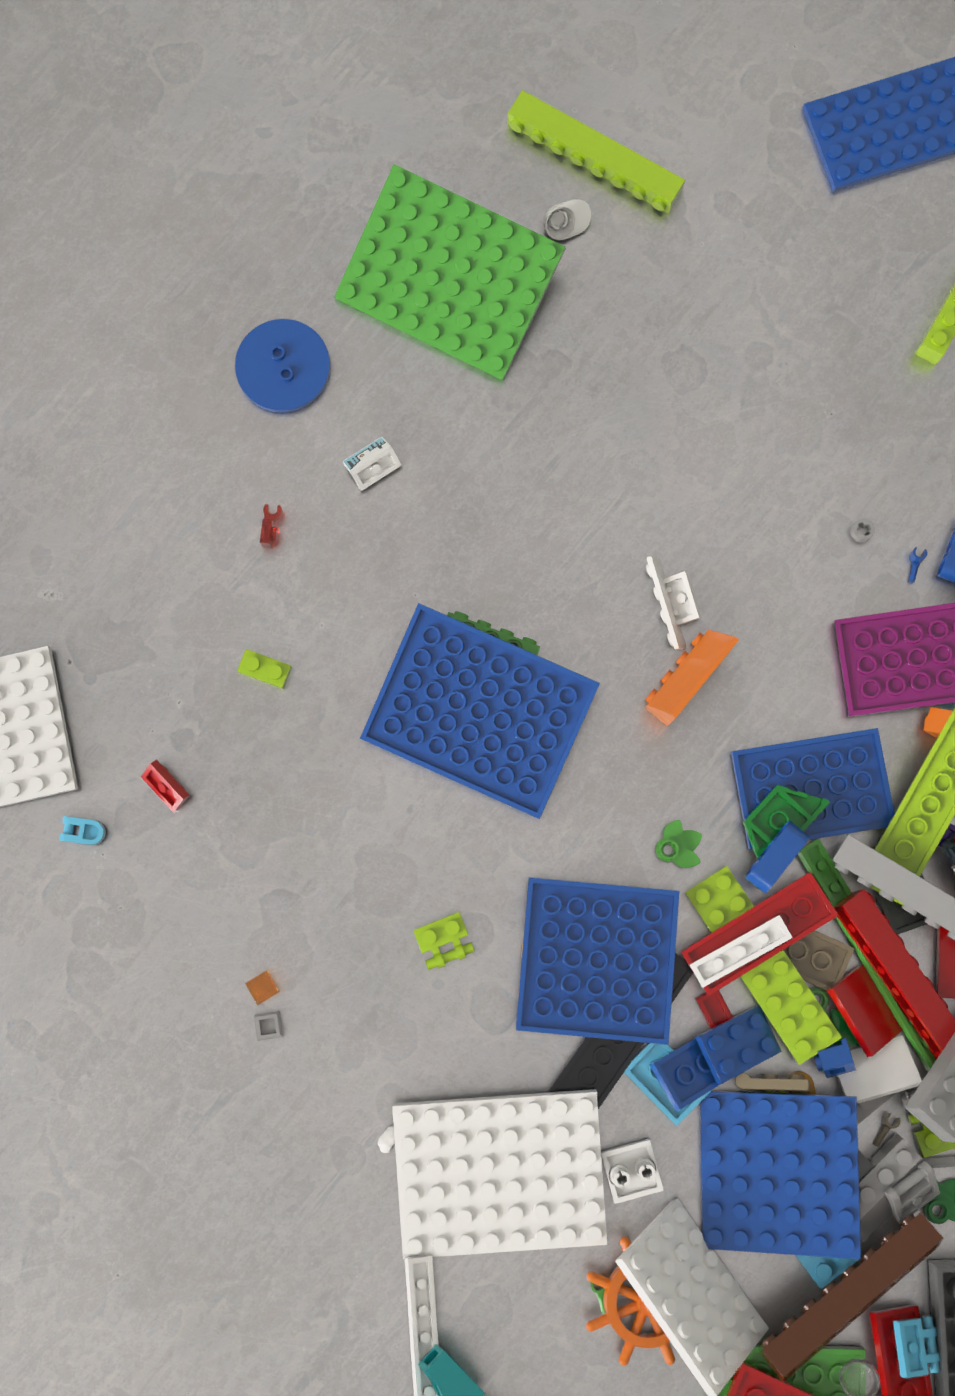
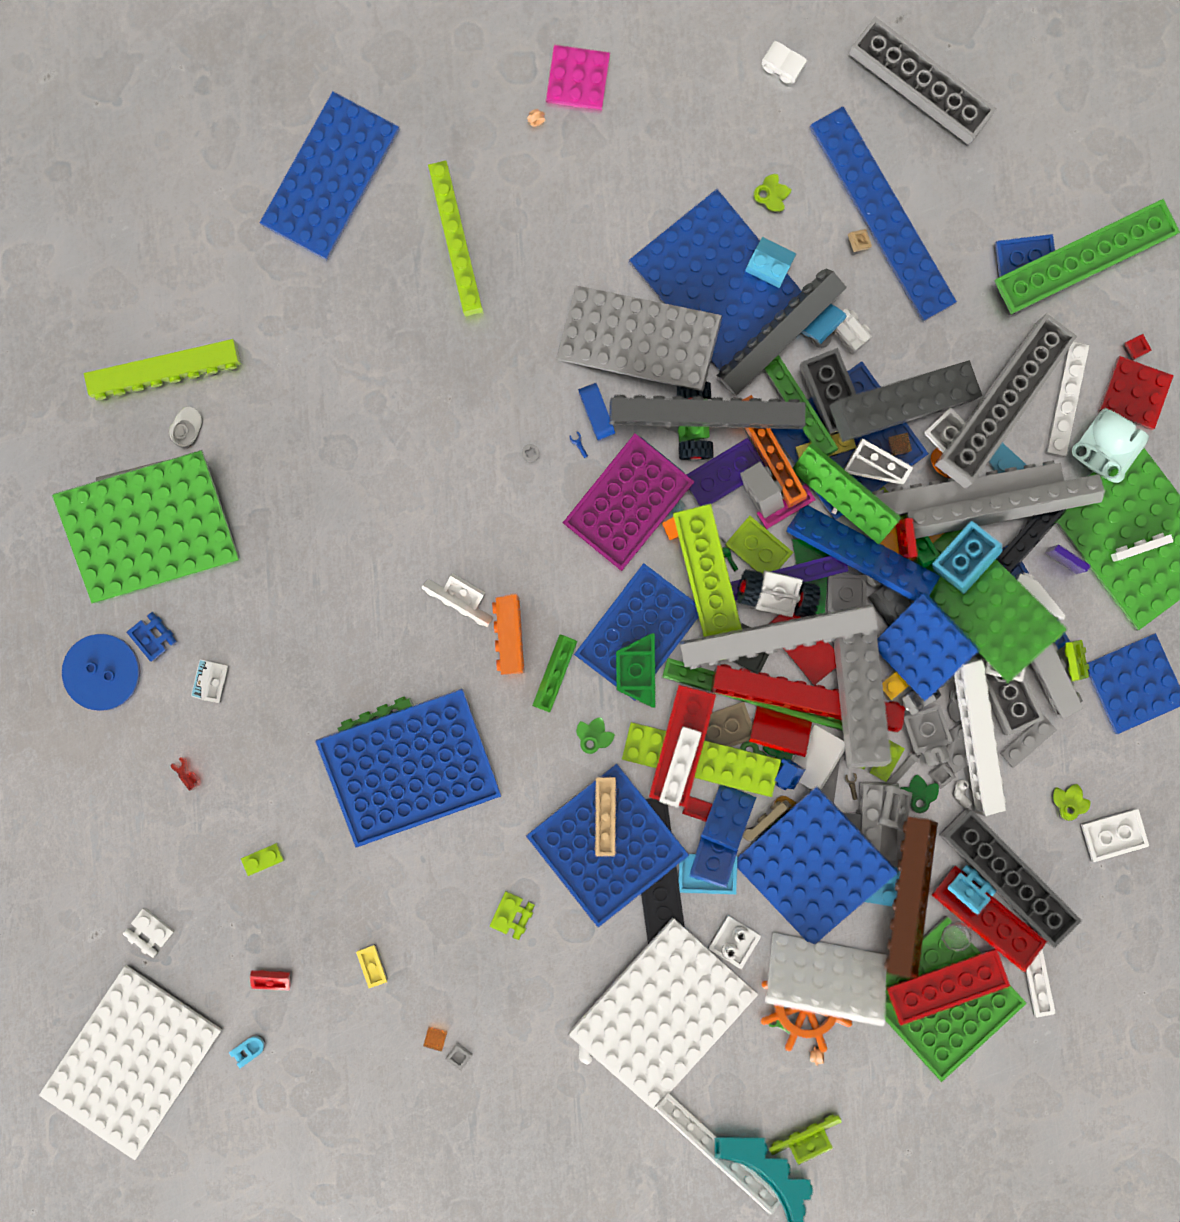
camera: 45 degrees left, 5 degrees up
blue beam [745,820,810,893] -> none
none -> white plate [123,908,175,958]
none -> blue plate [126,612,177,662]
none -> light yellow plate [356,945,388,988]
none -> bright green plate [532,634,577,712]
none -> tan plate [596,777,616,856]
none -> light nougat plate [810,1046,824,1066]

